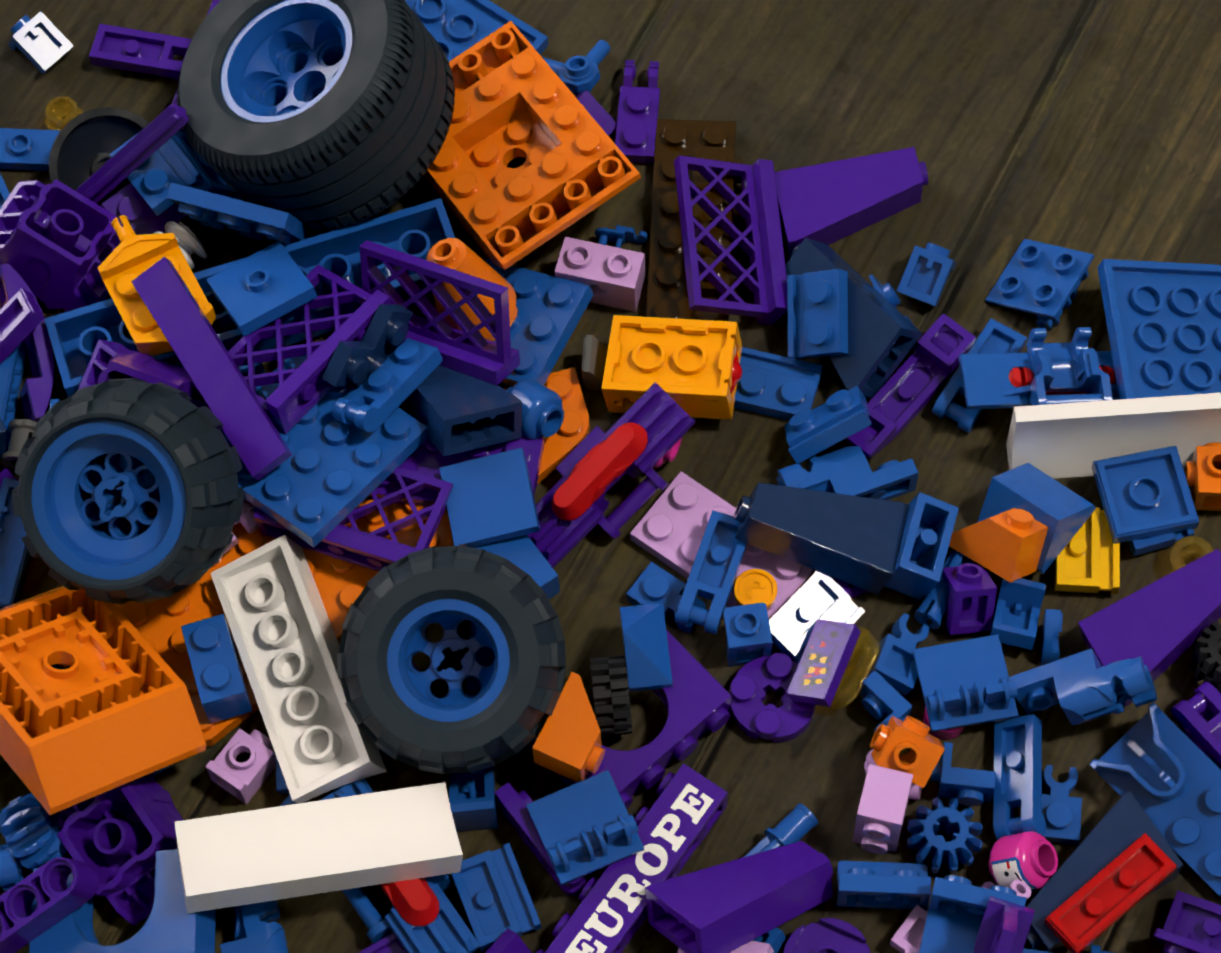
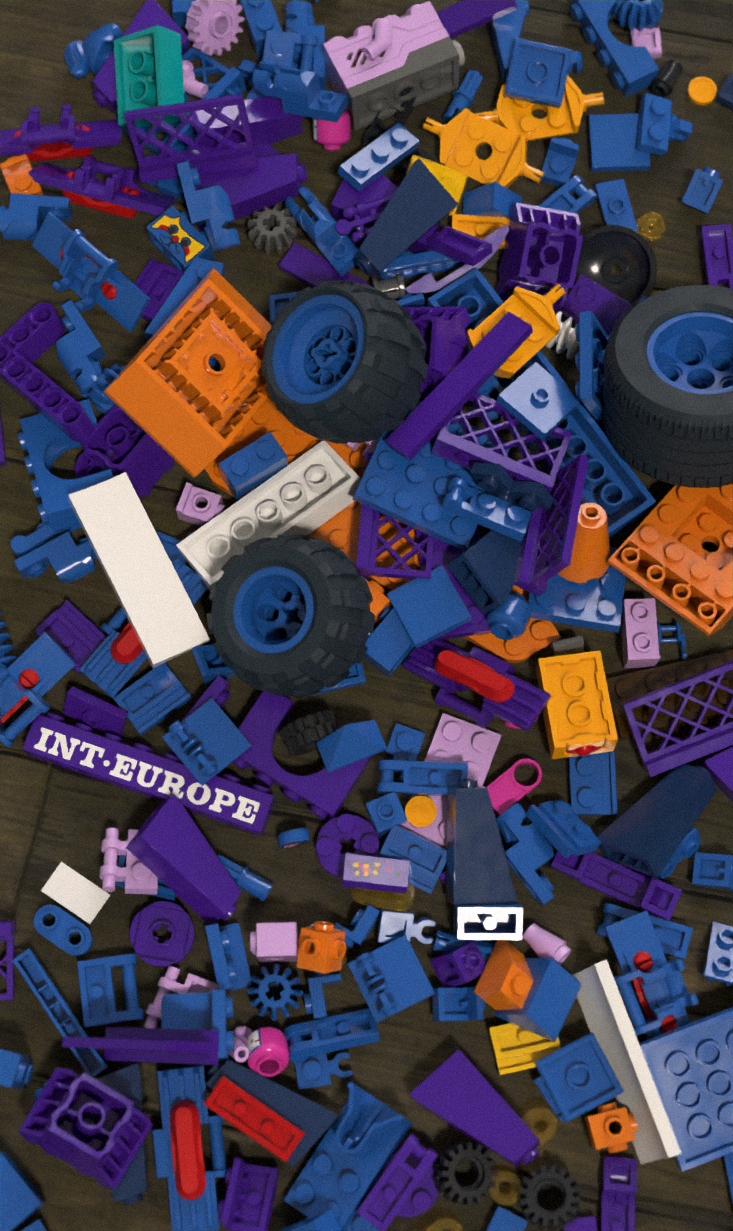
camera: 70 degrees right, 10 degrees up
dark purple axle [76,104,189,204] -> none
blue plate [109,130,204,216] -> none
orange slope [532,672,605,782] -> none
blue plate [787,269,848,359] -> none
blue plate [1009,648,1157,725] -> none
blue tile [1040,609,1063,666] -> none
none -> blue tile [277,828,311,848]
none -> dark pink piece [486,758,542,817]
none -> lavender cone [522,923,571,965]

